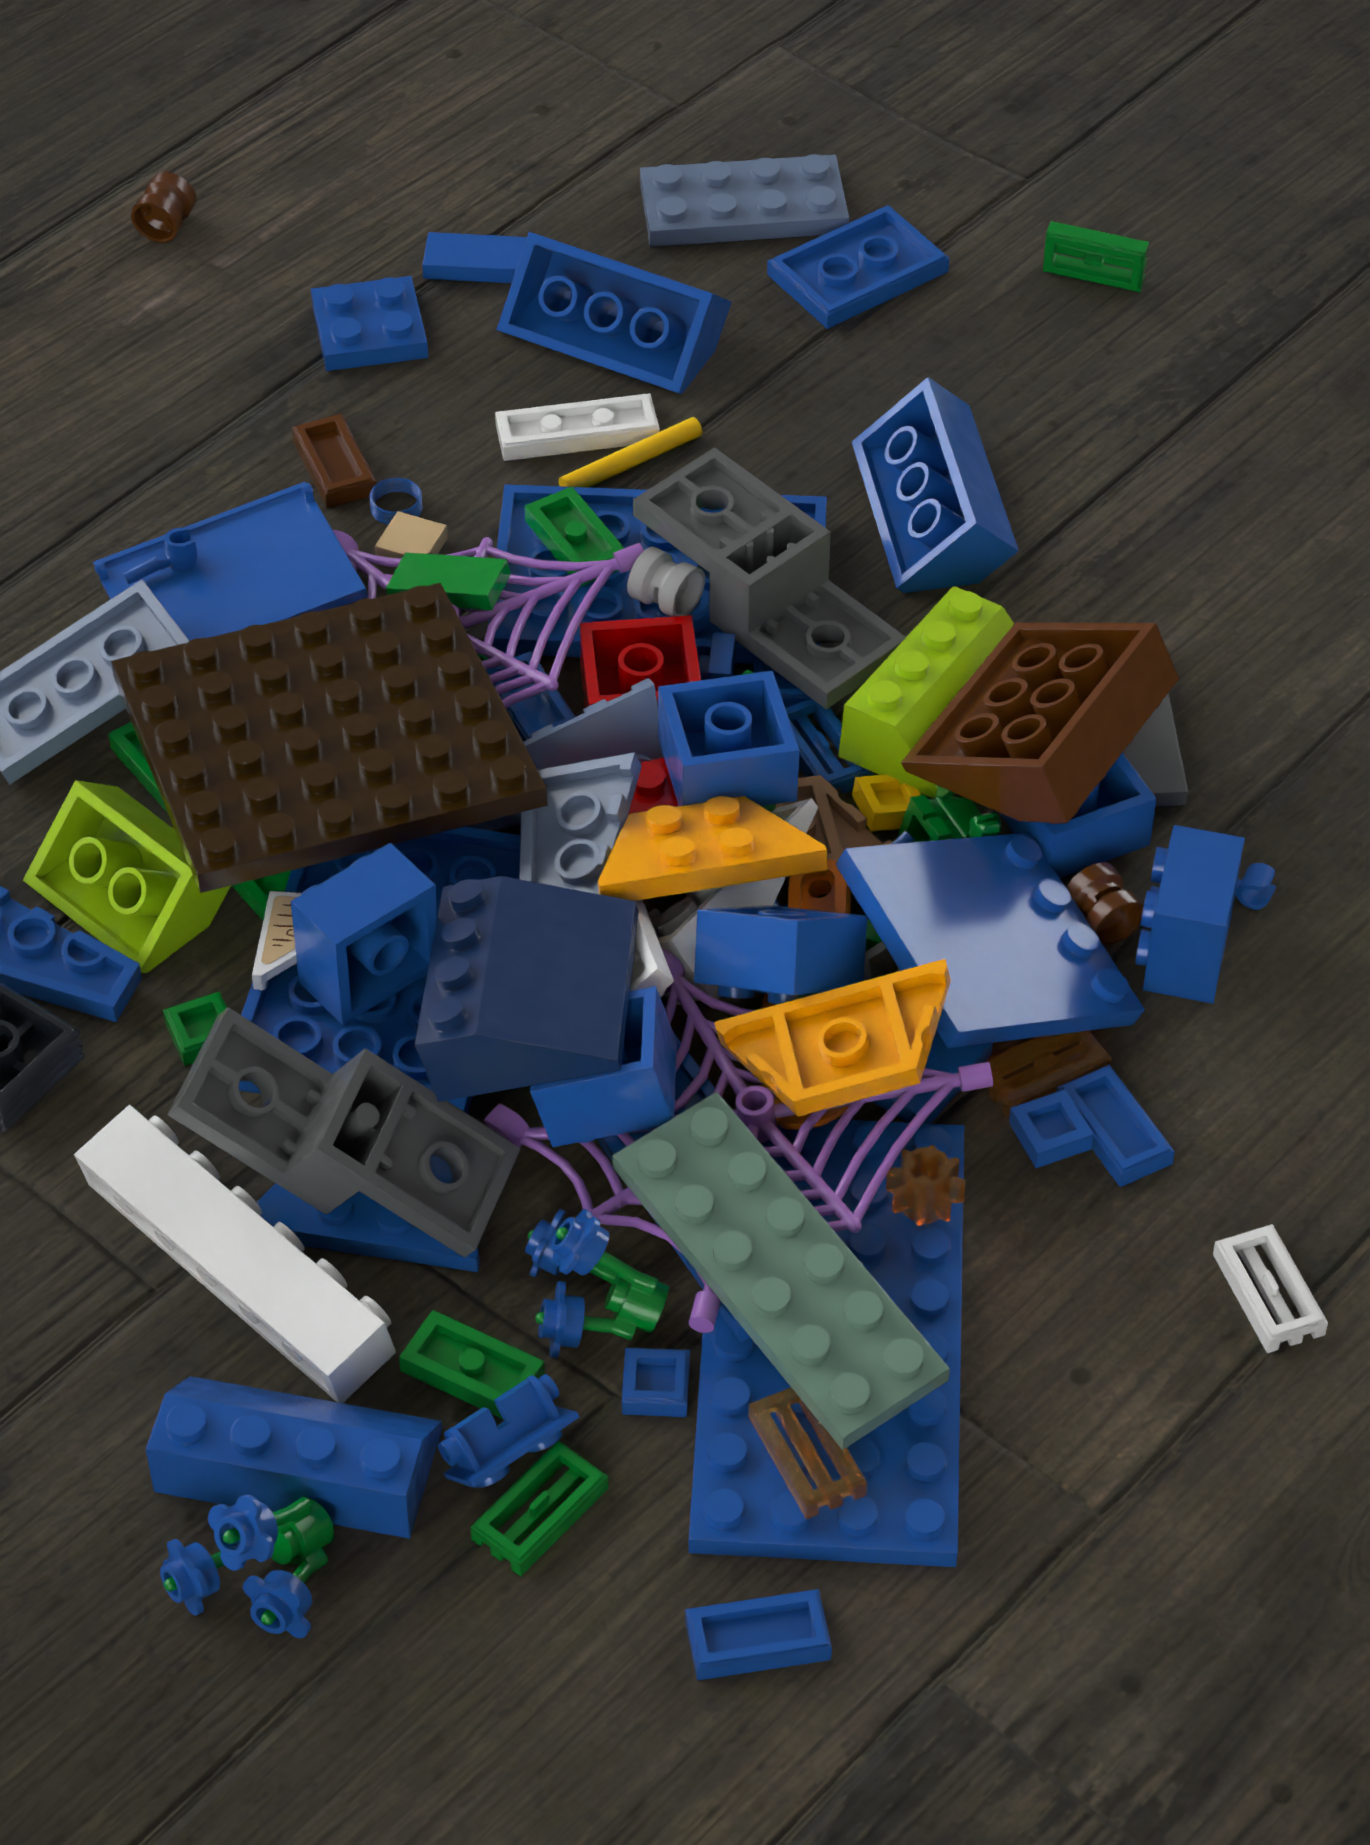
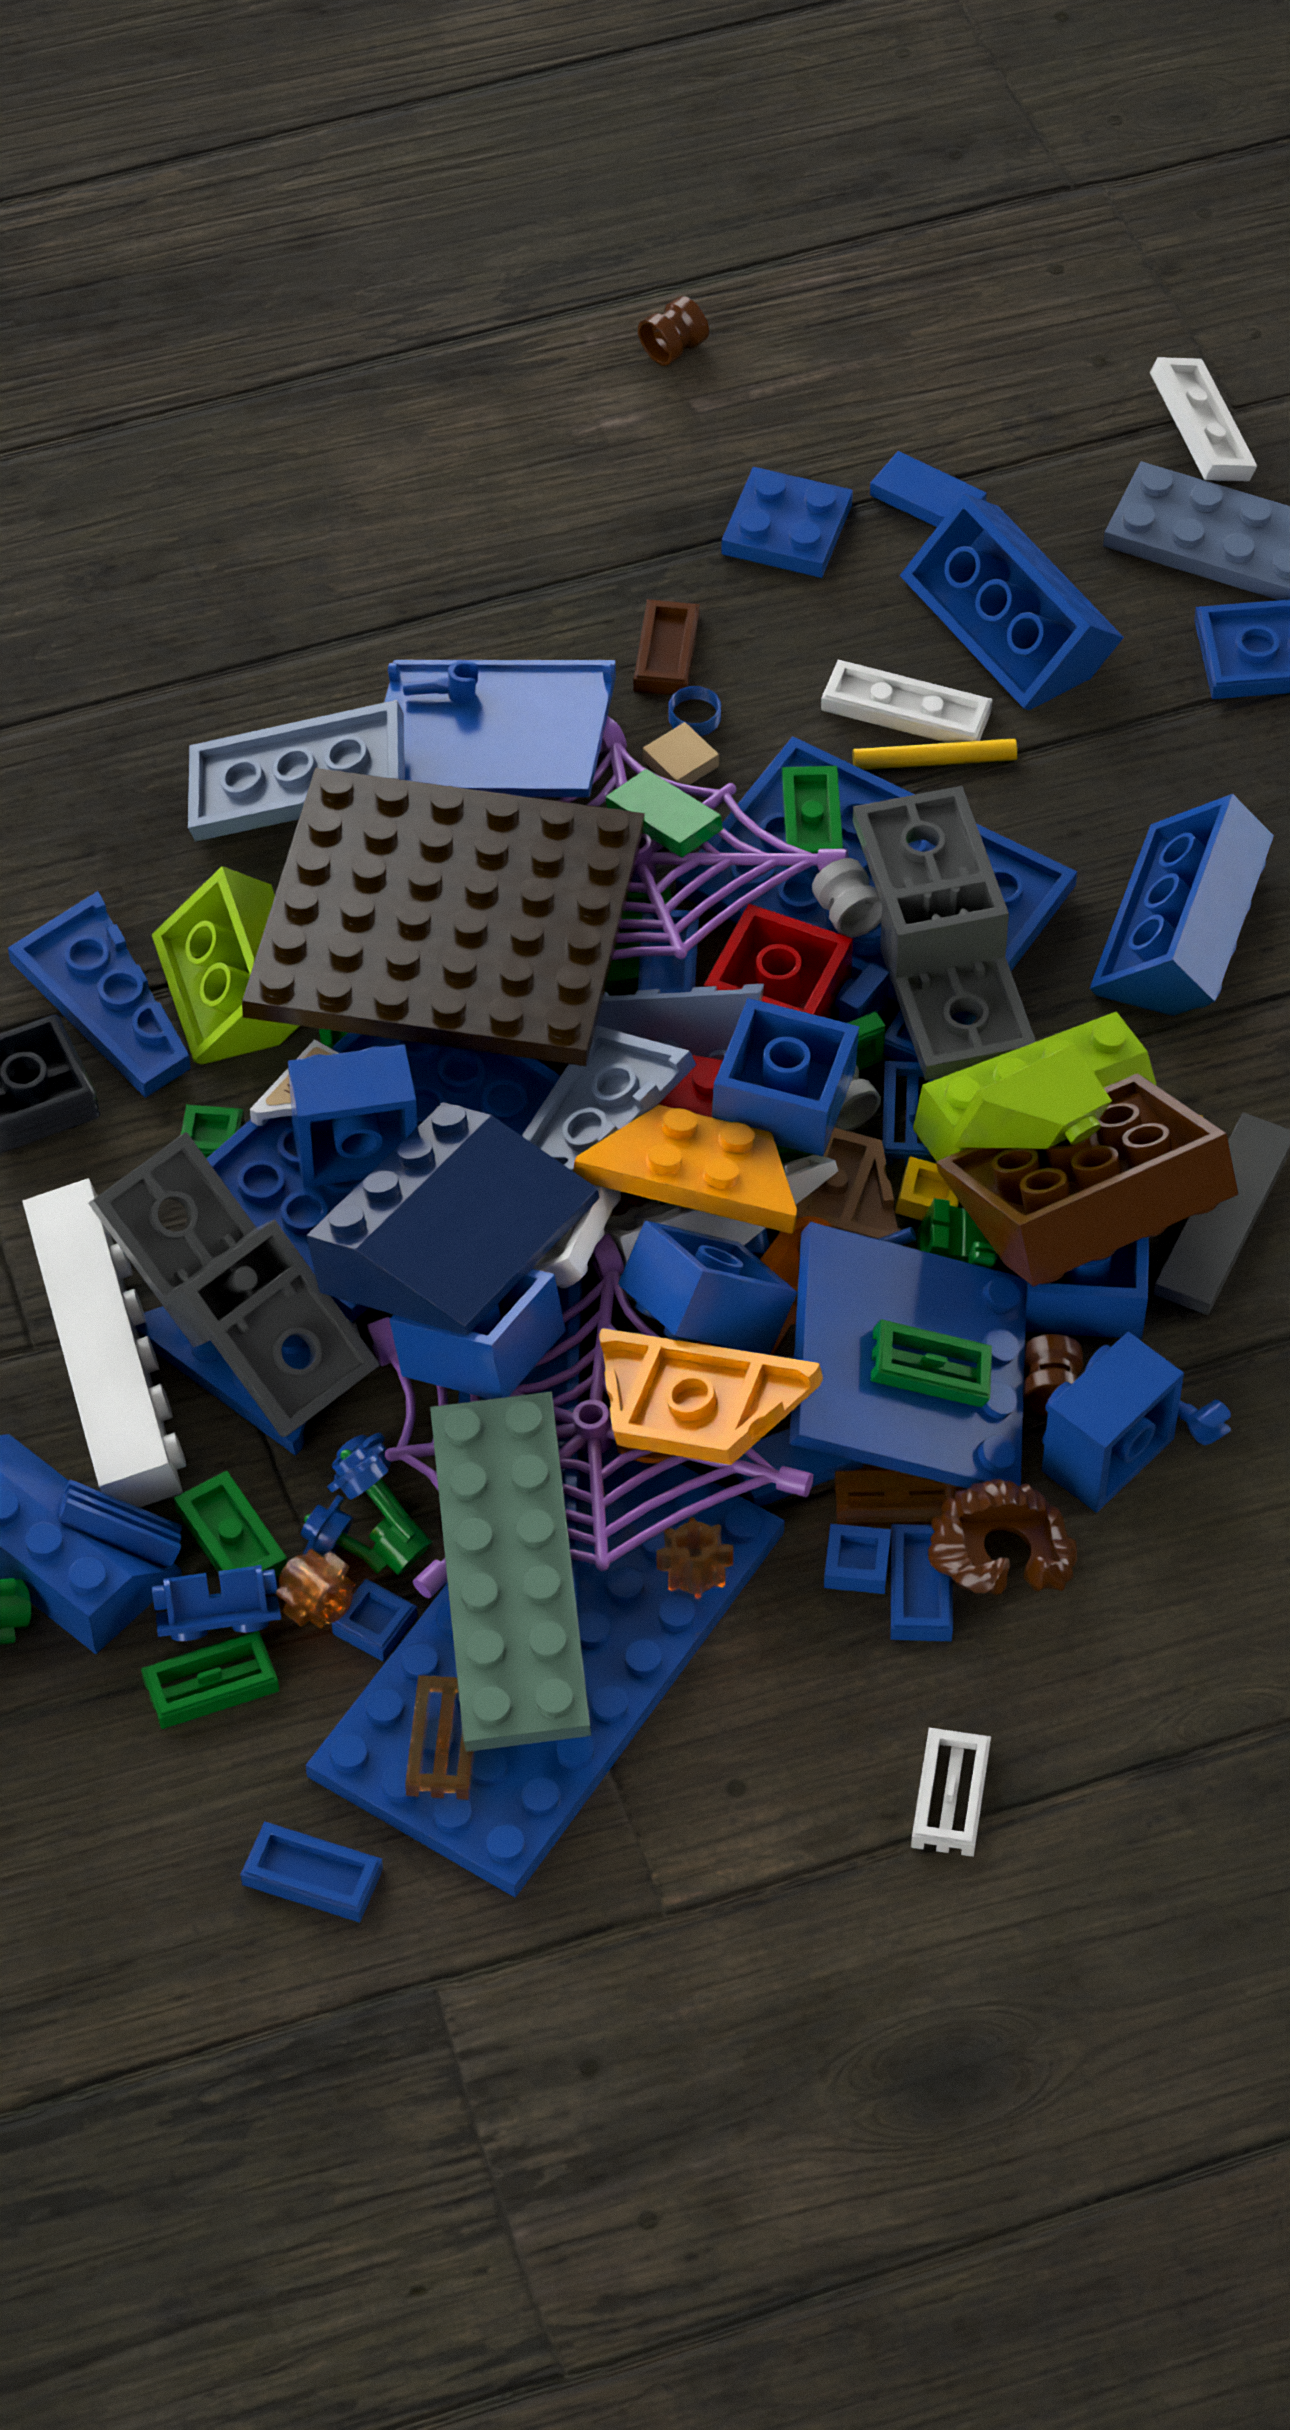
camera: 30 degrees right, 5 degrees up
none -> blue tile [59,1479,182,1567]
none -> clear orange gear [276,1549,355,1628]
none -> green tile [871,1319,992,1408]
none -> reddish brown piece [928,1479,1077,1595]
none -> lime slope [948,1043,1112,1149]
none -> white plate [1150,357,1257,481]

